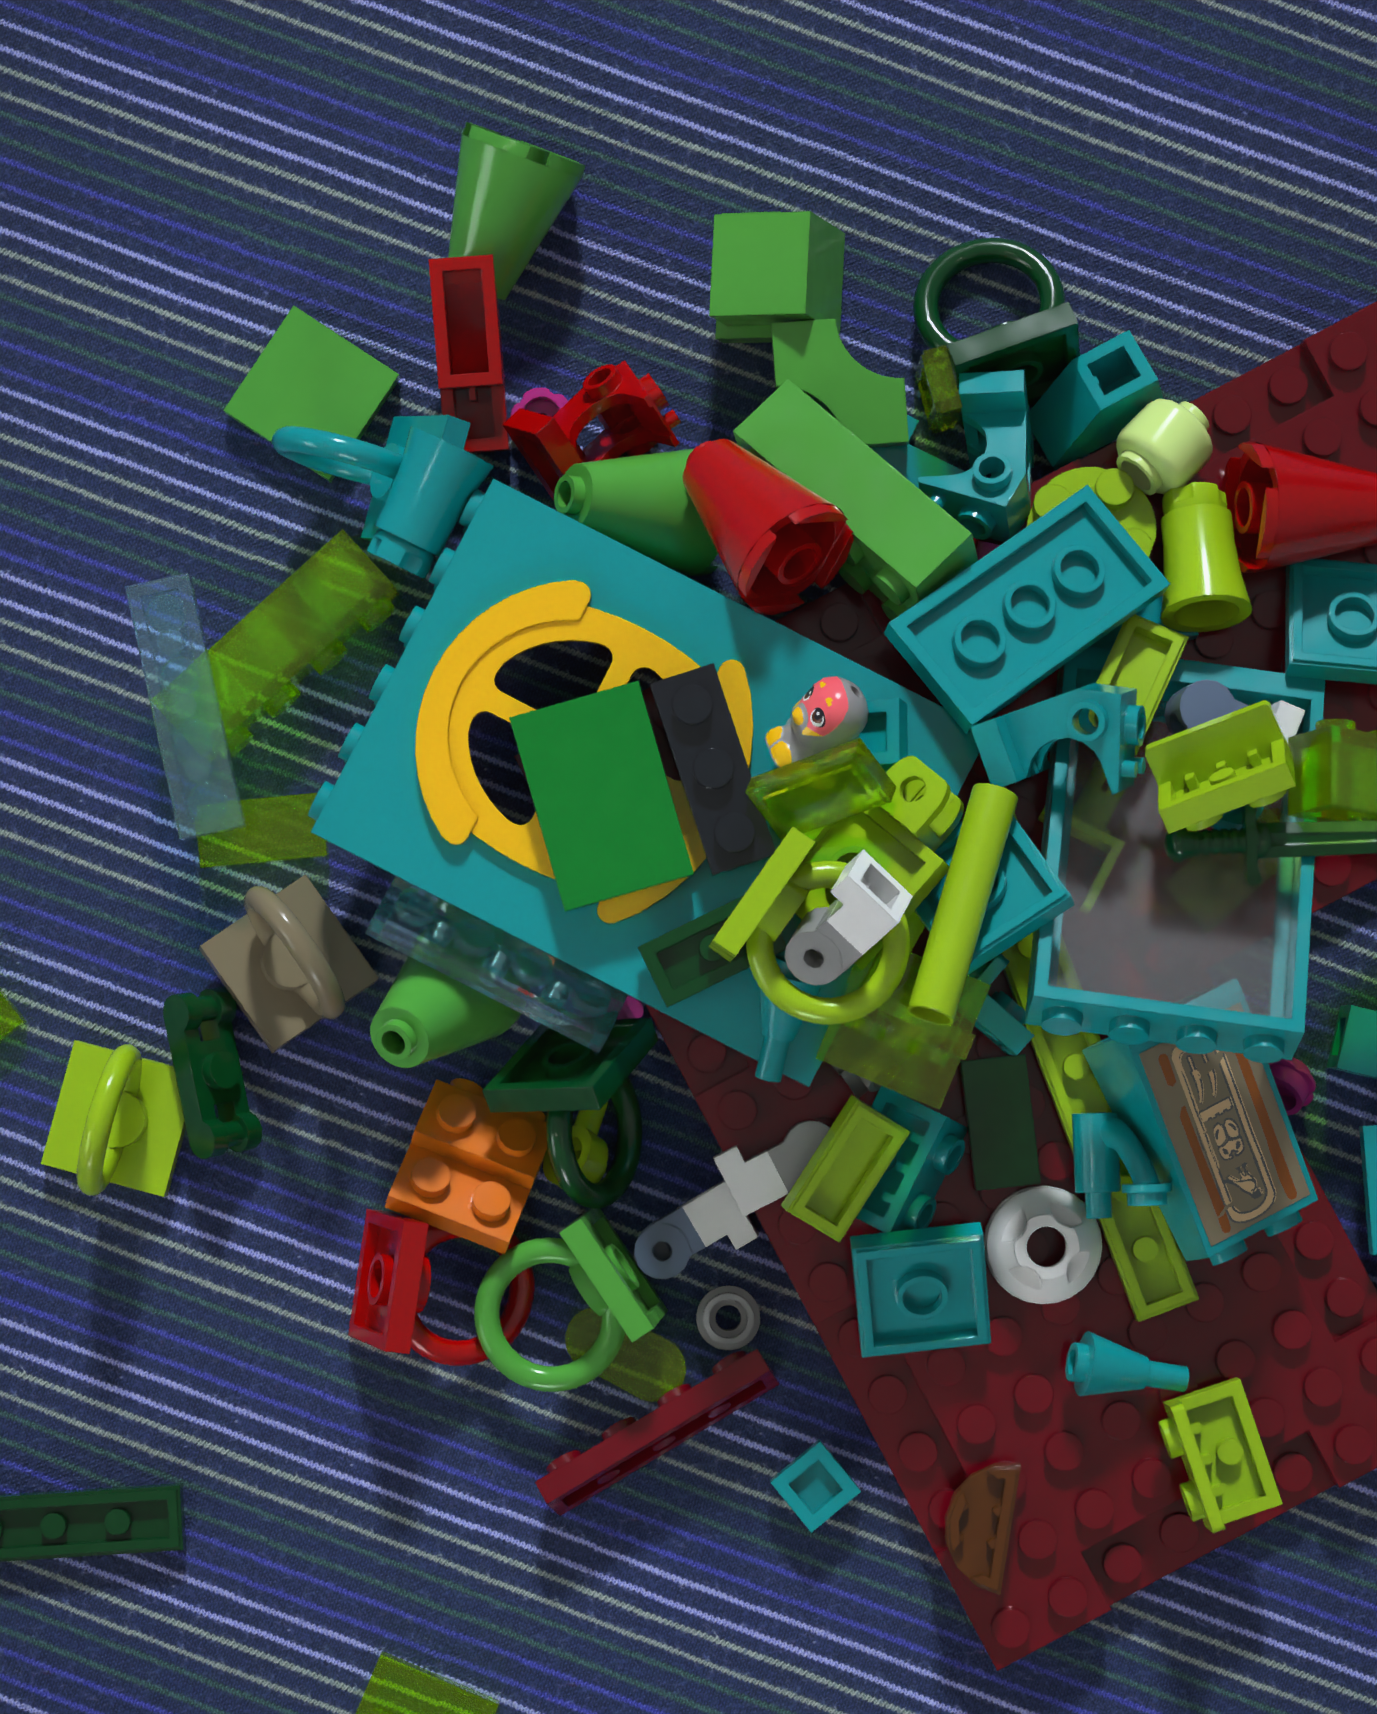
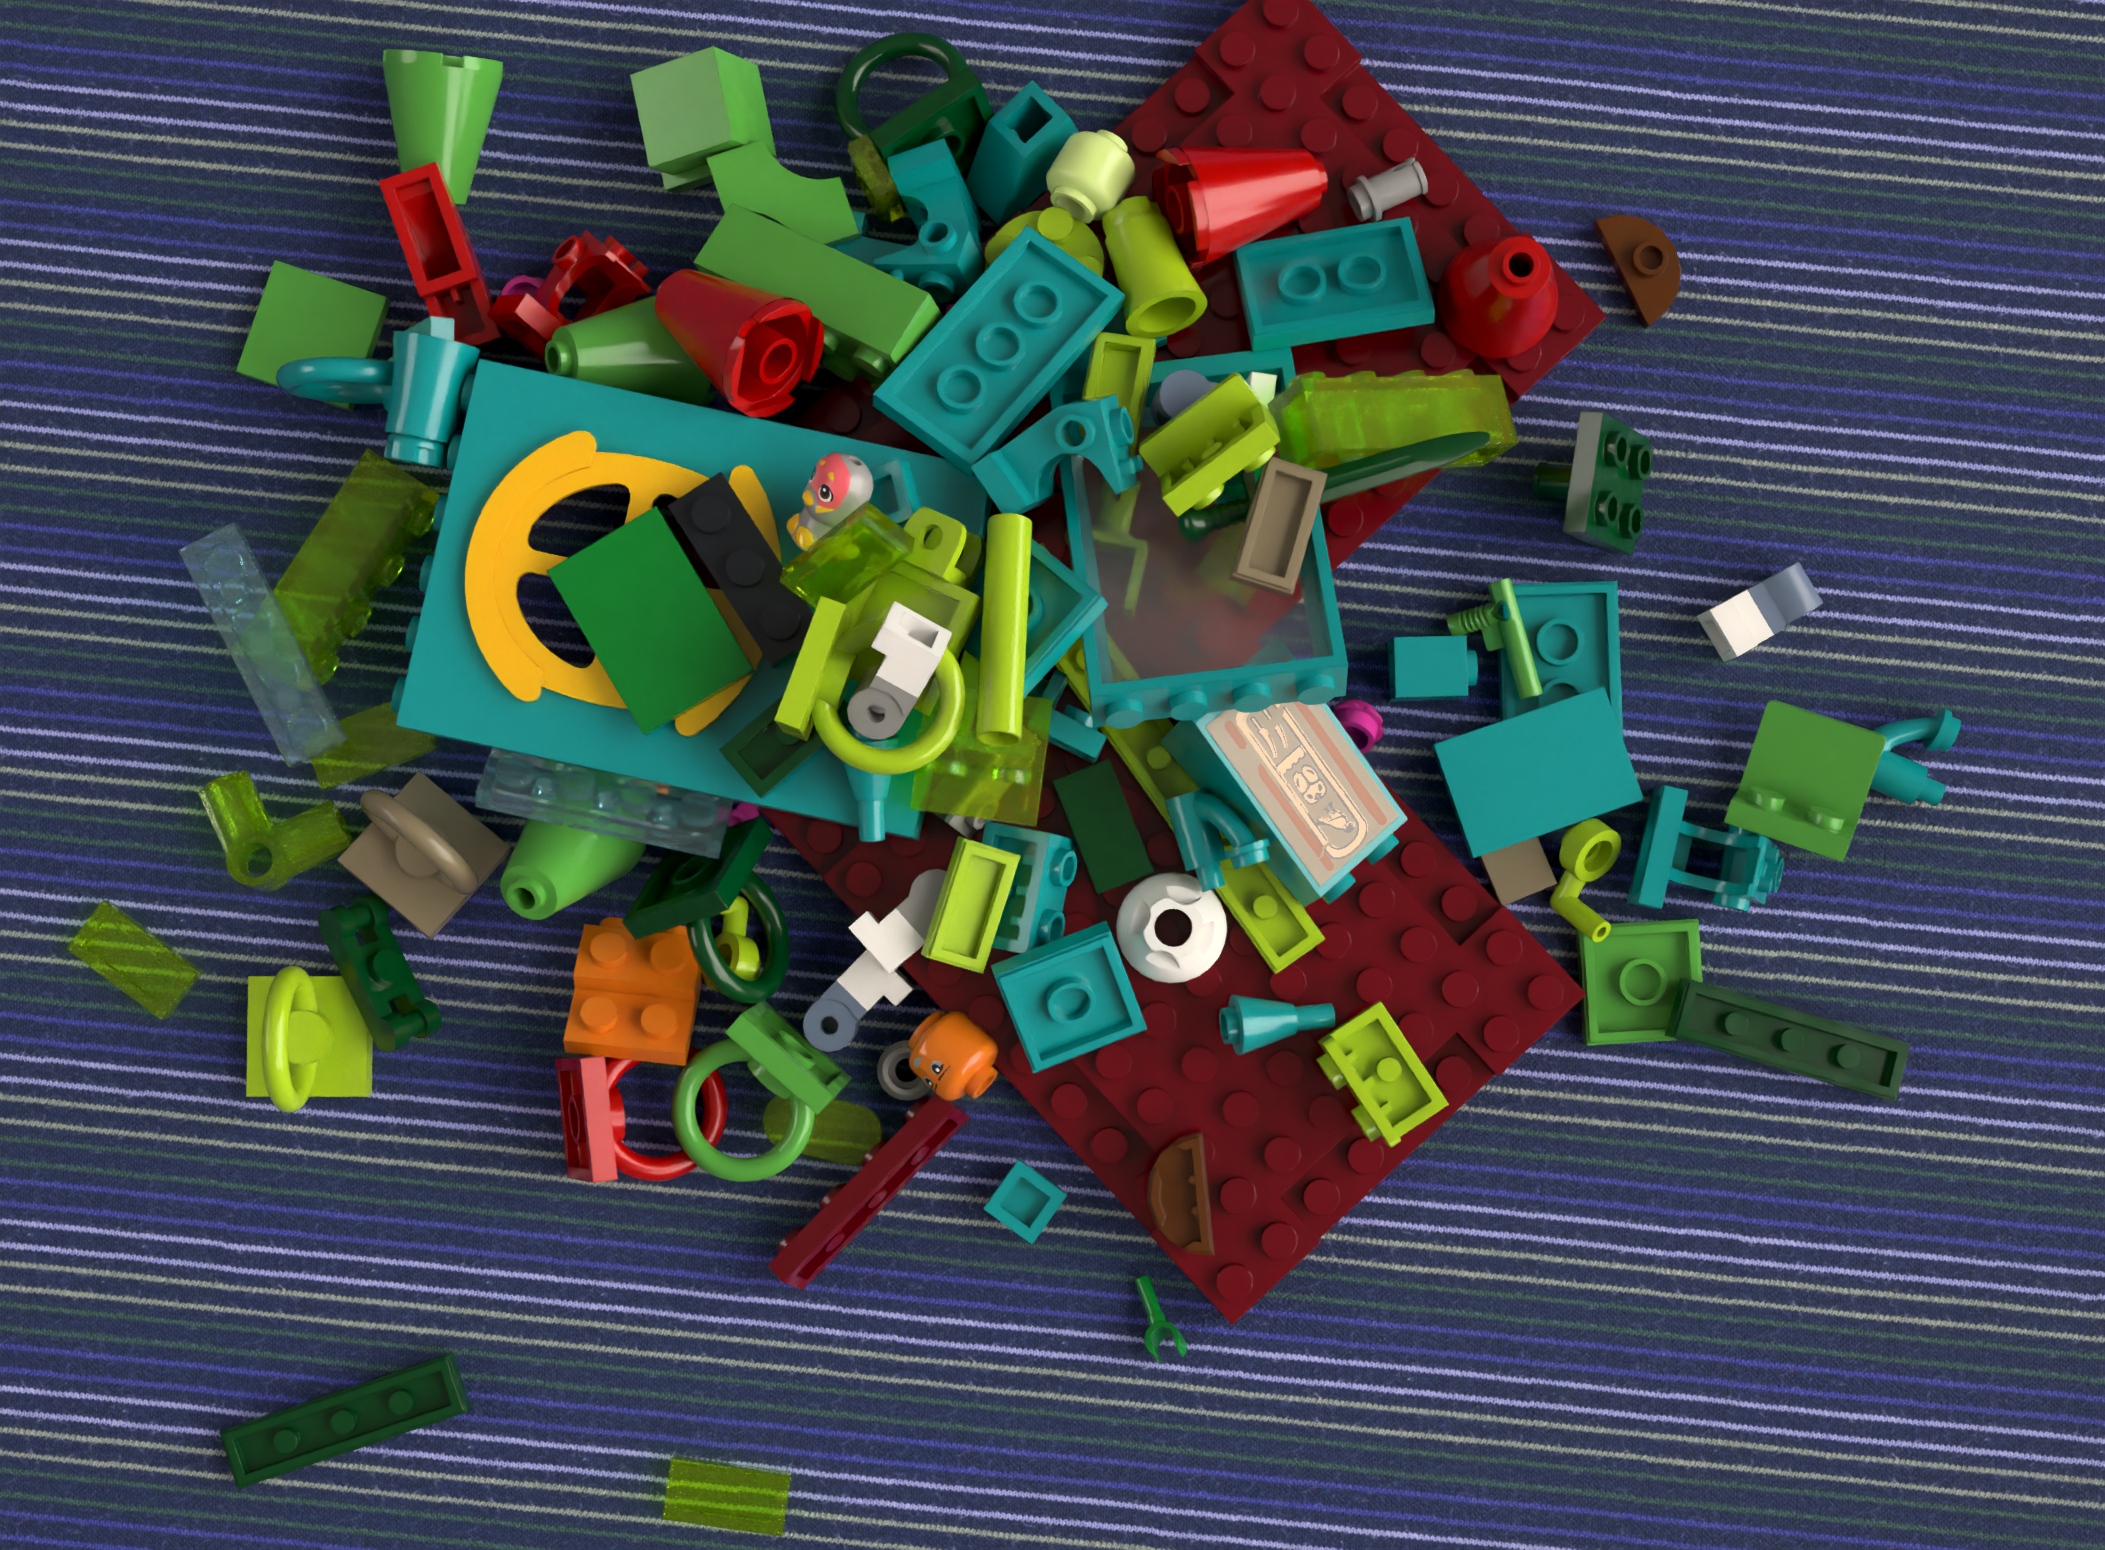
camera: 15 degrees left, 0 degrees up
none -> clear neon green piece [198,770,353,892]
none -> orange head [907,1011,998,1101]
none -> green hand [1135,1275,1187,1364]
none -> dark tan tile [1229,457,1328,598]

